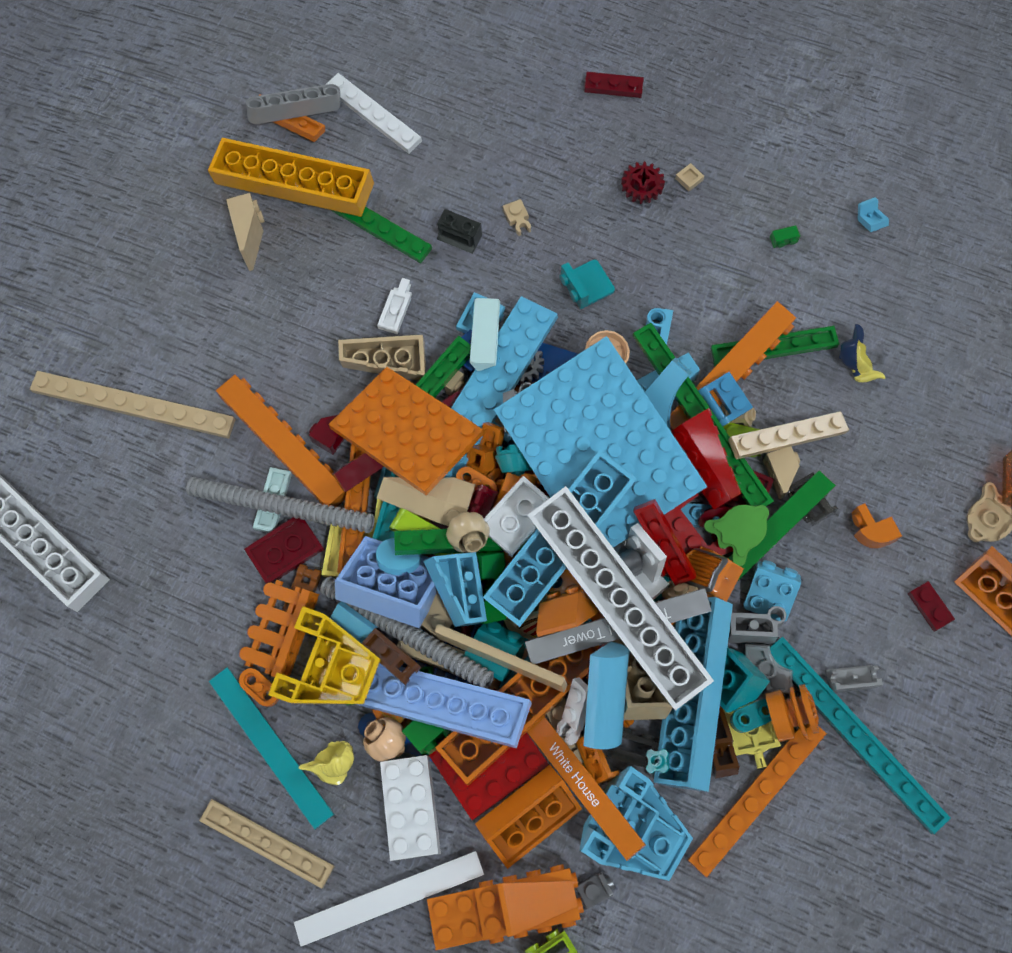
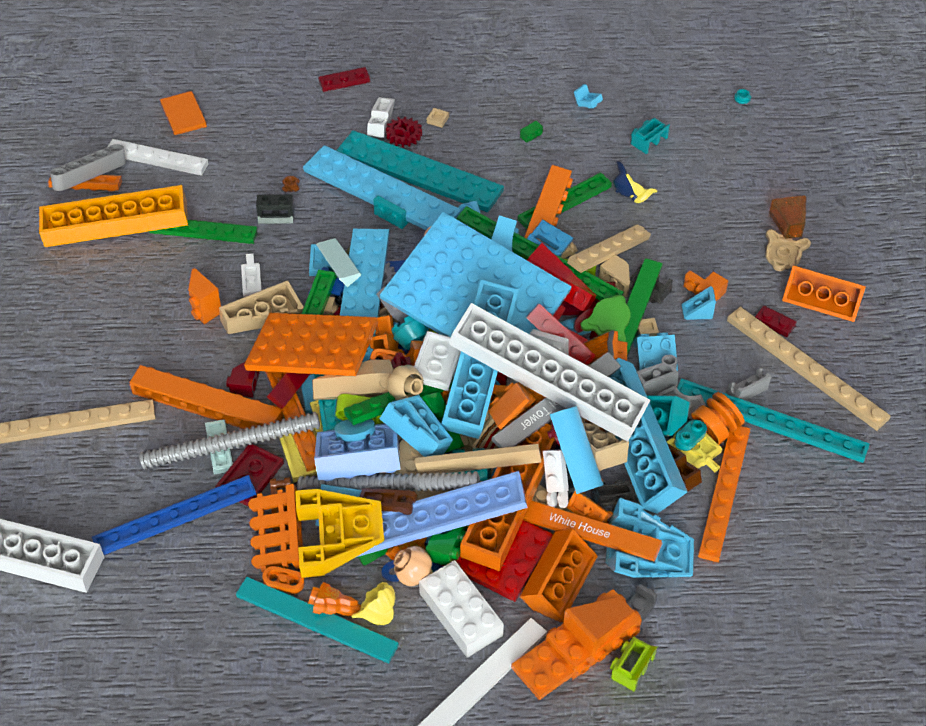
camera: 30 degrees left, 20 degrees down
tan tile [199,799,335,889] -> none
tan slope [226,193,265,271] -> none
tan plate [503,199,531,236] -> none
teal plate [646,749,669,774] -> none
none -> blue tile [92,475,257,555]
none -> orange tile [160,91,207,135]
none -> orange slope [188,268,221,325]
none -> dark orange plate [282,176,300,192]
none -> medium azure plate [303,145,462,230]
none -> orange rock [308,582,361,616]
none -> teal plate [336,130,504,213]
none -> white slope [367,97,395,138]
none -> teal window [631,118,670,154]
none -> tan plate [638,318,659,336]
none -> medium azure slope [682,286,716,320]
none -> tan plate [727,307,891,431]

